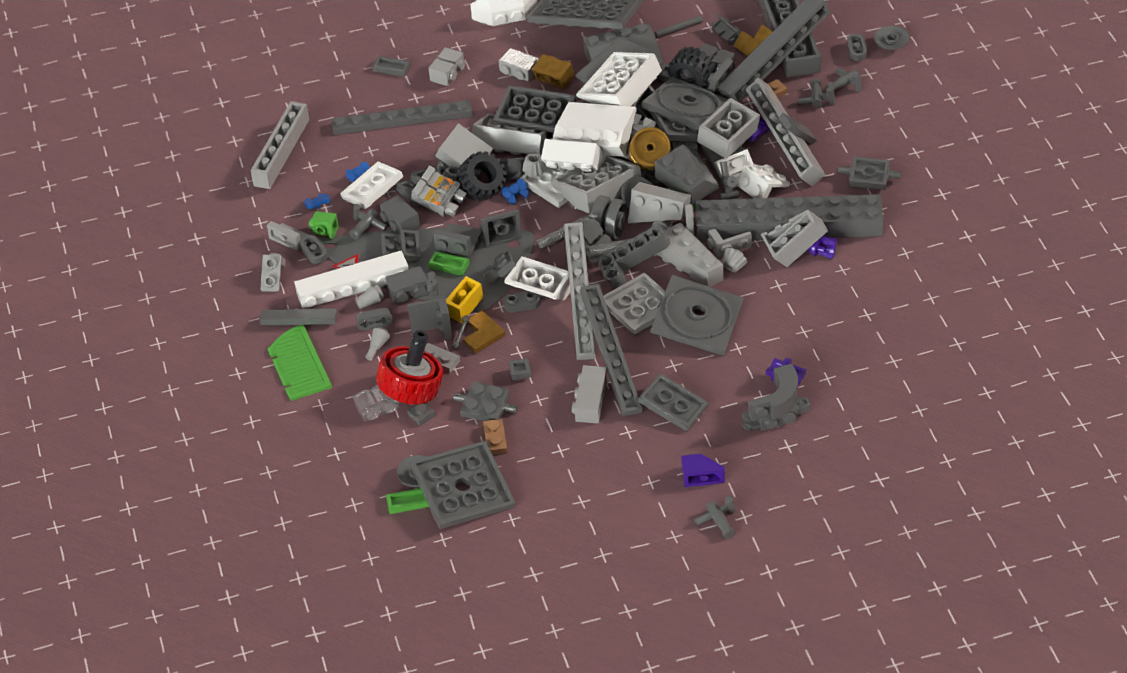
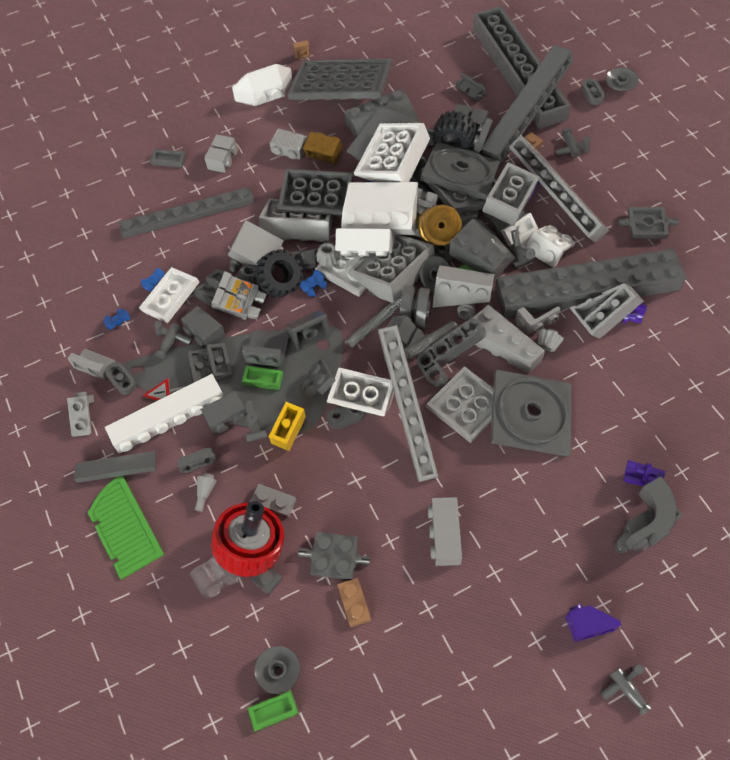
camera: 10 degrees left, 15 degrees up
light grey brick [251,101,309,189] -> none
bright green brick [309,211,339,239] -> none
light grey cone [355,285,384,309] -> none
dark grey bracket [407,297,452,341] -> none
dark grey piece [410,441,515,529] -> none
dark grey hinge [452,315,470,349] -> none
pearl gold tile [463,311,506,354] -> none
dark grey plate [509,358,531,380] -> none
dark grey plate [580,284,642,416] -> none
dark grey tile [638,373,709,432] -> none
dark grey bar [655,15,703,38] -> none
light grey tile [685,204,694,235] -> none
pearl gold tile [734,24,773,56] -> none
dark grey tile [779,113,817,144] -> none
dark grey piece [825,67,862,92] -> none

